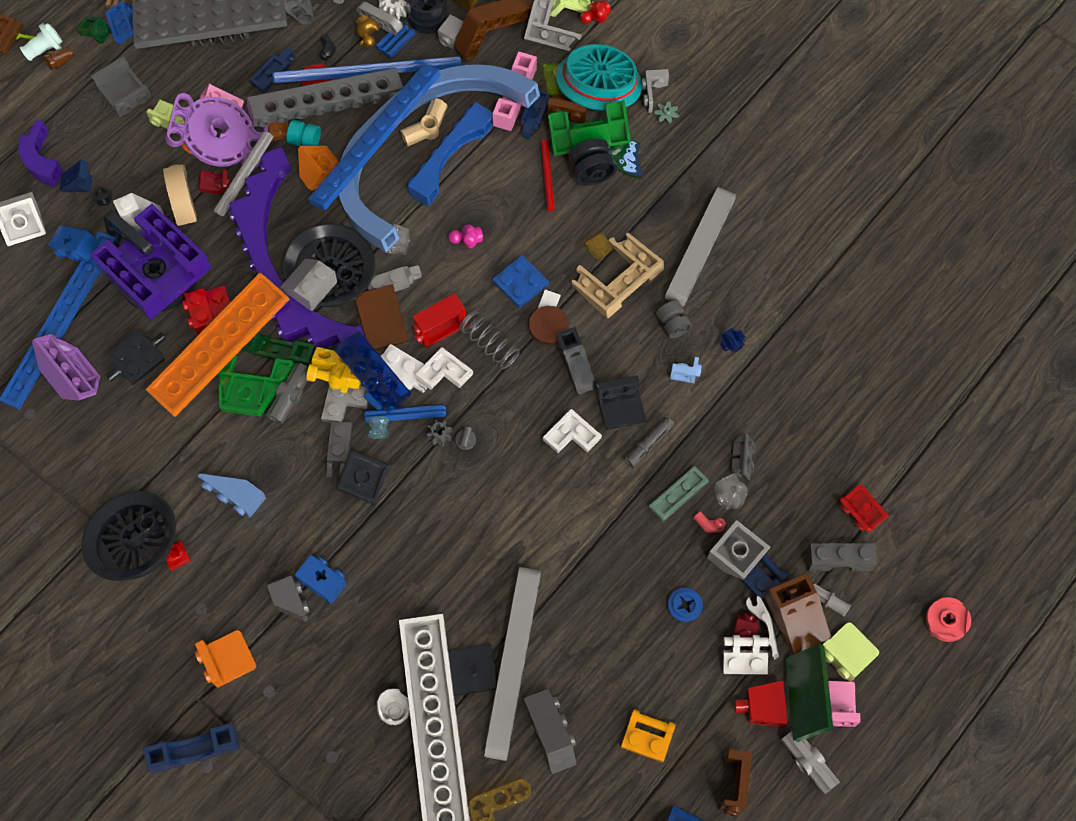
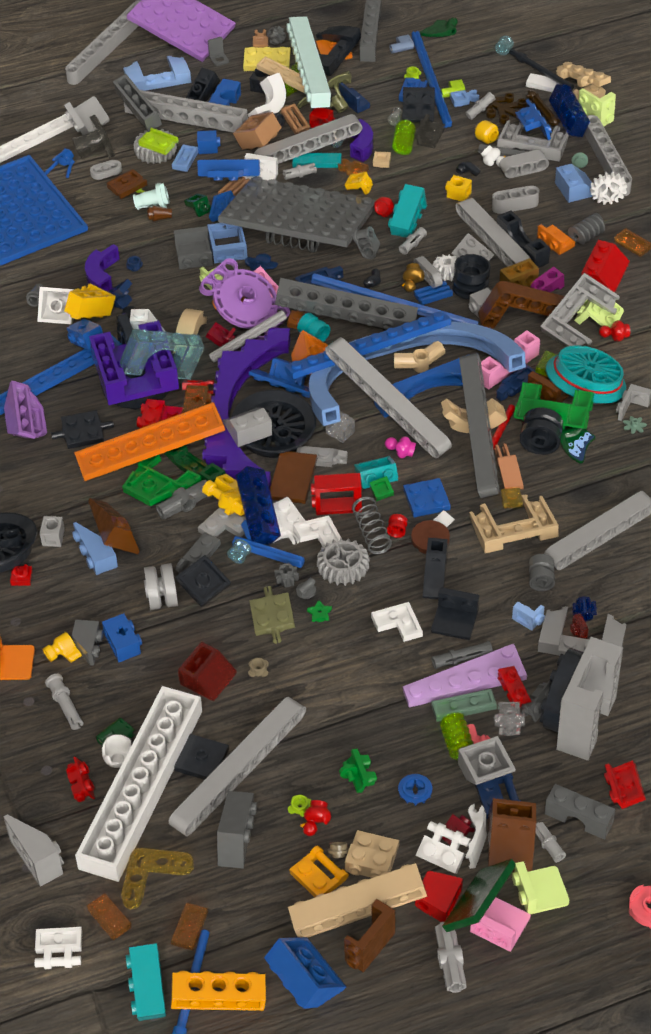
camera: 30 degrees right, 20 degrees down
none -> light grey brick [40,516,65,547]
none -> yellow piece [42,632,82,663]
none -> light grey pin [45,673,84,730]
none -> yellow wedge [64,283,116,319]
none -> red hinge [66,757,95,802]
none -> reddish brown wedge [88,498,140,554]
none -> dark green piece [95,717,135,746]
none -> clear light blue arch [120,329,204,380]
none -> dark blue plate [126,256,143,271]
none -> light grey wheel [144,563,178,610]
none -> clear red slope [178,642,237,701]
none -> red plate [182,380,214,395]
none -> clear orange brick [182,385,212,413]
none -> medium blue window [207,223,247,264]
none -> dark blue plate [245,254,278,271]
none -> blue bracket [248,357,310,398]
none -> dark tan plate [248,658,269,677]
none -> olive plate [249,586,295,644]
none -> lime plate [288,795,311,817]
none -> tan brick [288,863,427,938]
none -> red animal [300,800,331,836]
none -> green plate [307,601,332,622]
none -> light grey gear [317,538,369,586]
none -> light grey beam [325,337,452,458]
none -> dark tan plate [328,842,349,858]
none -> green hips [339,749,377,793]
none -> tan plate [345,830,399,878]
none -> teal bracket [354,456,398,489]
none -> green plate [369,476,394,501]
none -> red wheel [387,514,408,538]
none -> lavender wing [403,644,527,707]
none -> clear neon green piece [440,713,474,760]
none -> tan arch [441,398,507,433]
none -> dark grey beam [459,353,500,498]
none -> nougat arm [495,443,523,492]
none -> red hinge [497,666,532,710]
none -> light grey wedge [538,606,626,656]
none -> light grey piece [540,637,623,760]
none -> clear red plate [570,613,588,639]

